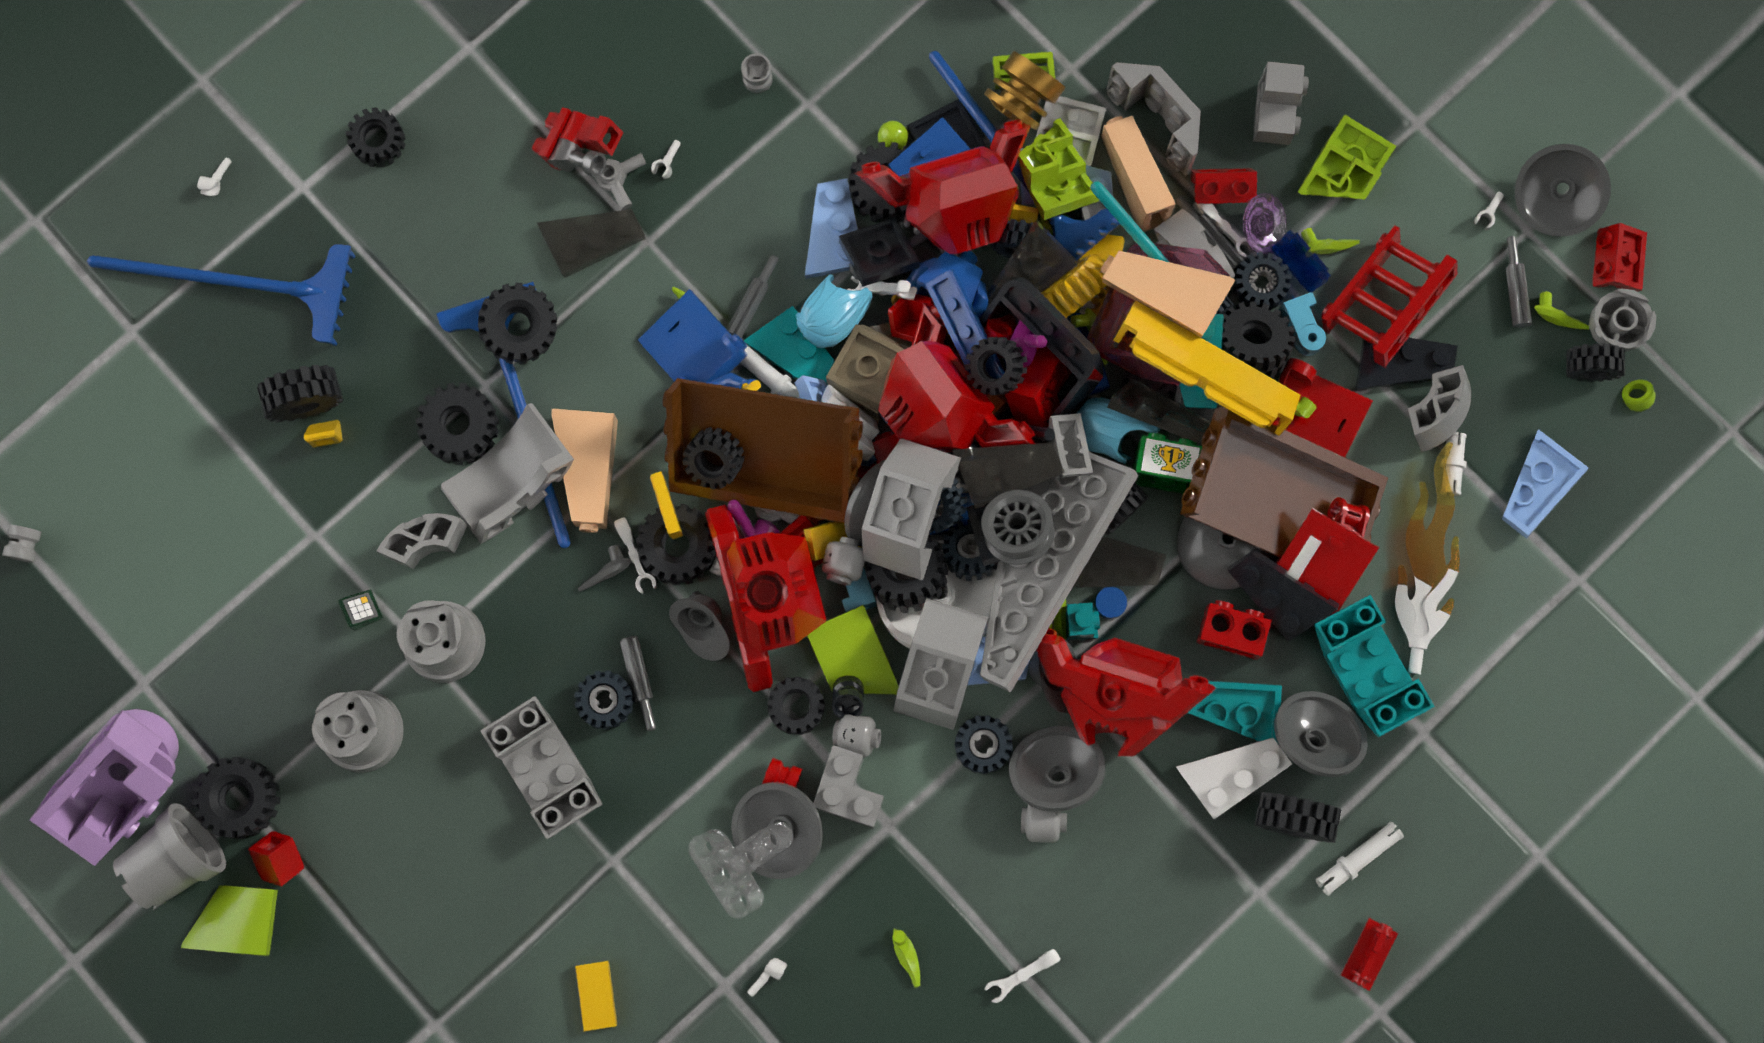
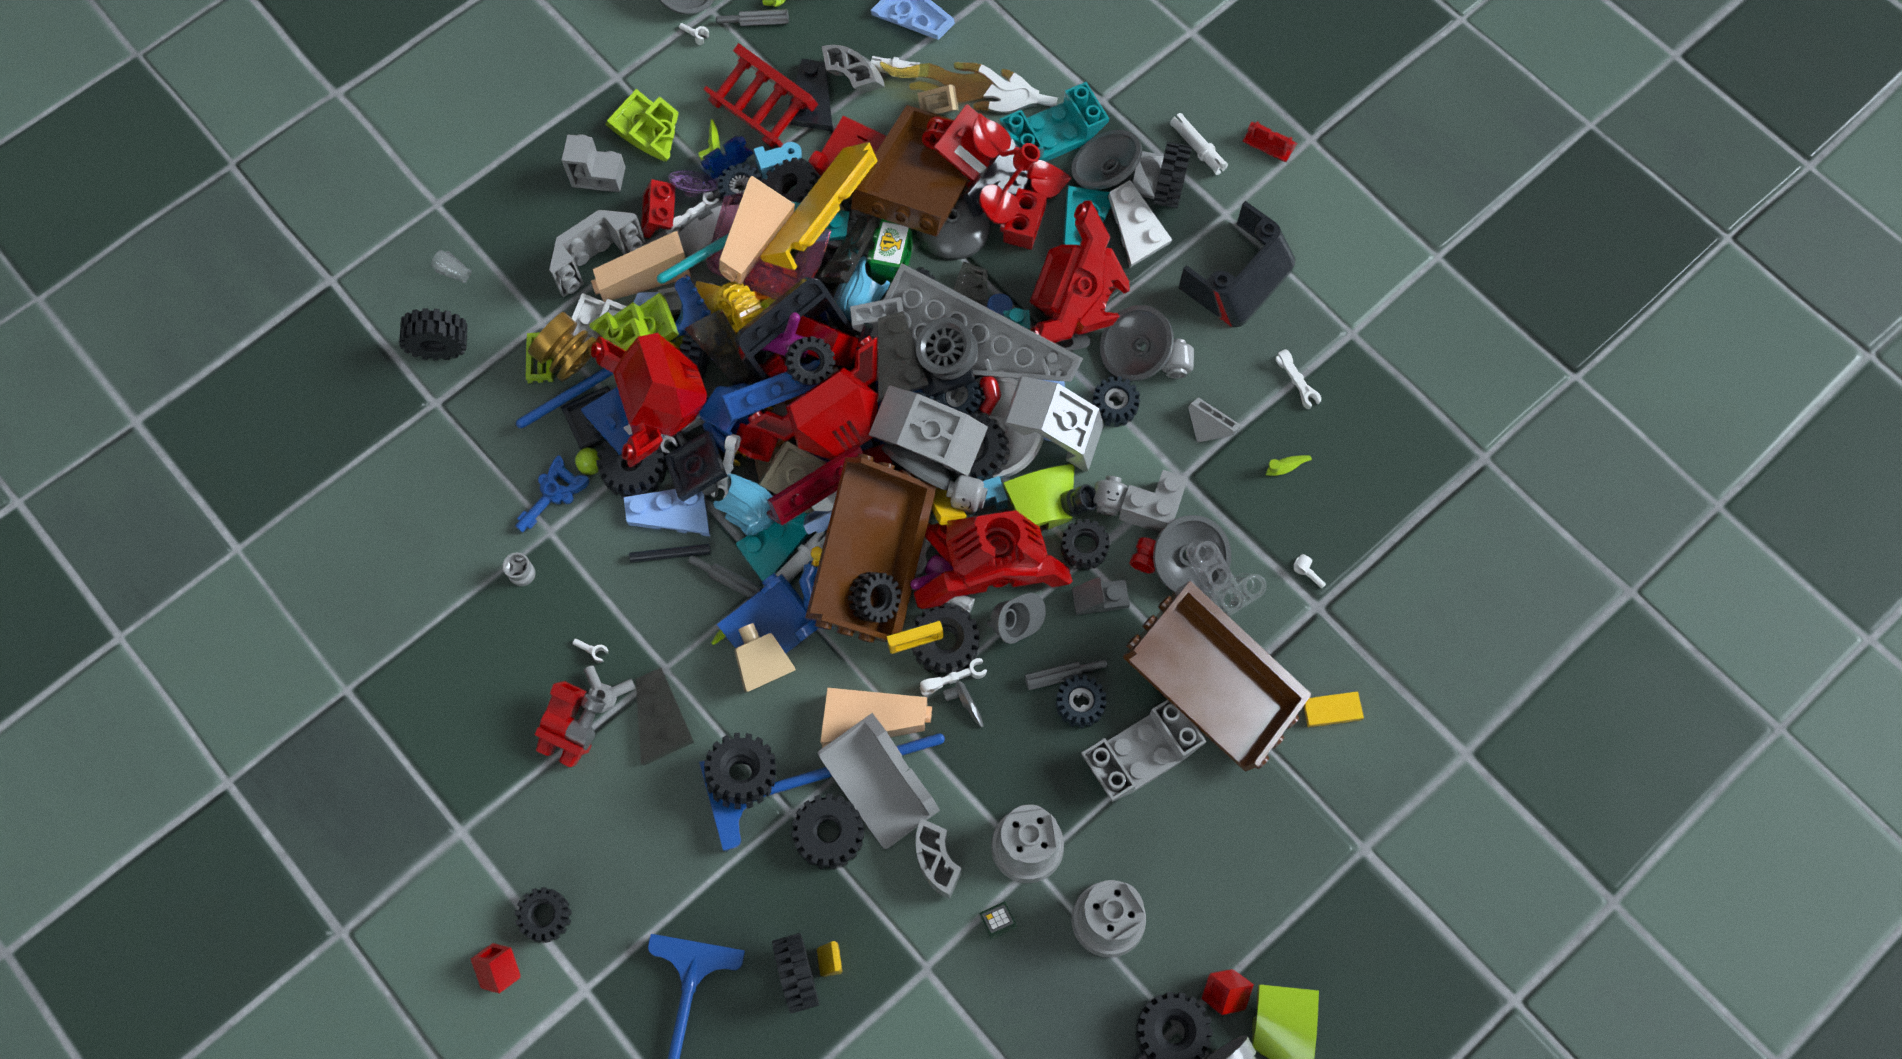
camera: 90 degrees left, 10 degrees down
none -> red panel [471,943,521,994]
none -> blue piece [515,456,589,533]
none -> black bar [629,544,711,563]
none -> tan torso [734,623,795,693]
none -> dark red panel [766,445,863,525]
none -> tan slope [918,85,959,115]
none -> red plant [972,113,1071,224]
none -> red arm [979,376,1002,416]
none -> dark grey slope [1072,577,1130,615]
none -> panel [1123,581,1312,772]
none -> light grey slope [1133,151,1164,199]
none -> black windscreen [1178,201,1295,327]
none -> light grey slope [1188,397,1242,443]

